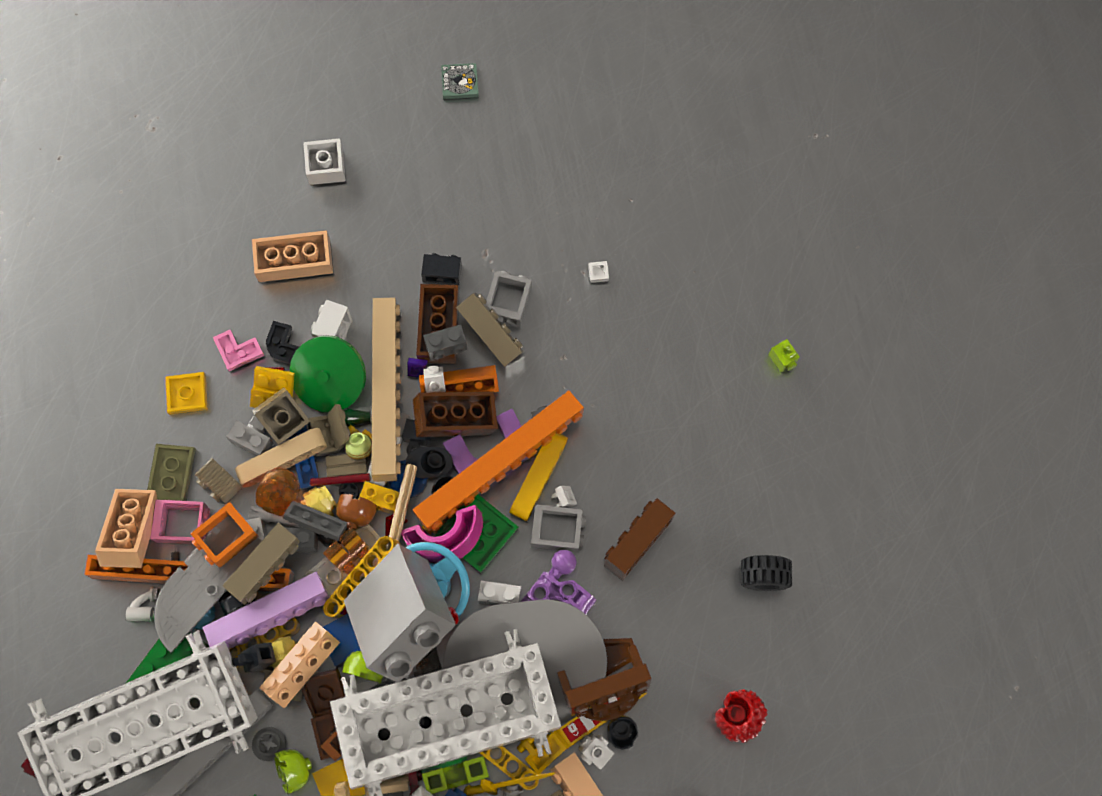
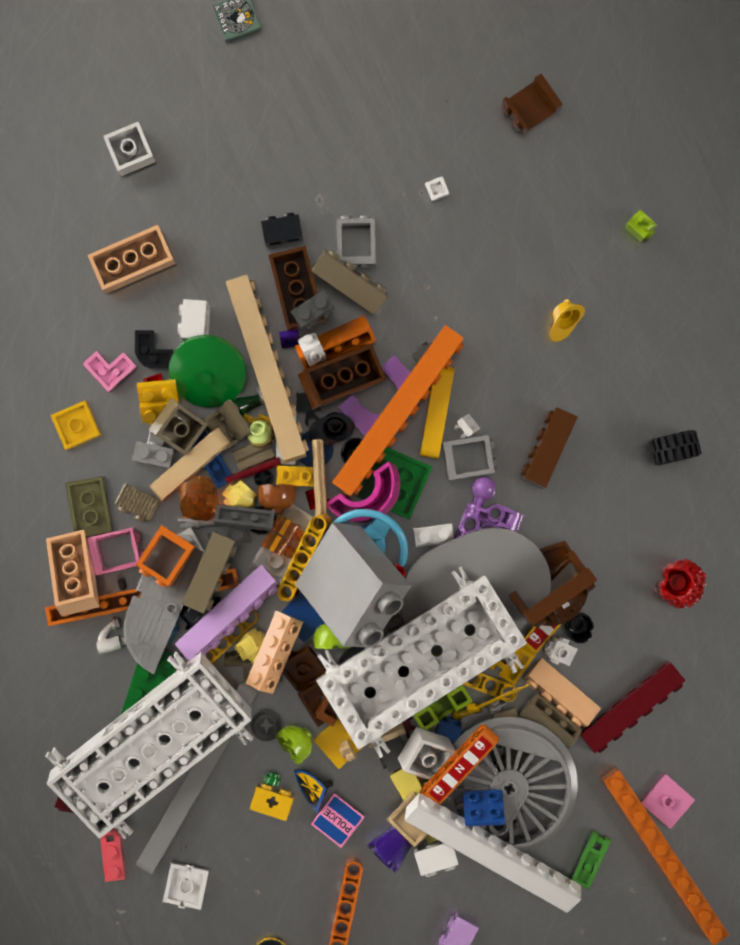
camera: 10 degrees left, 15 degrees up
black brick [232,642,276,673] -> none
none -> reddish brown panel [502,73,563,135]
none -> yellow piece [549,299,585,342]

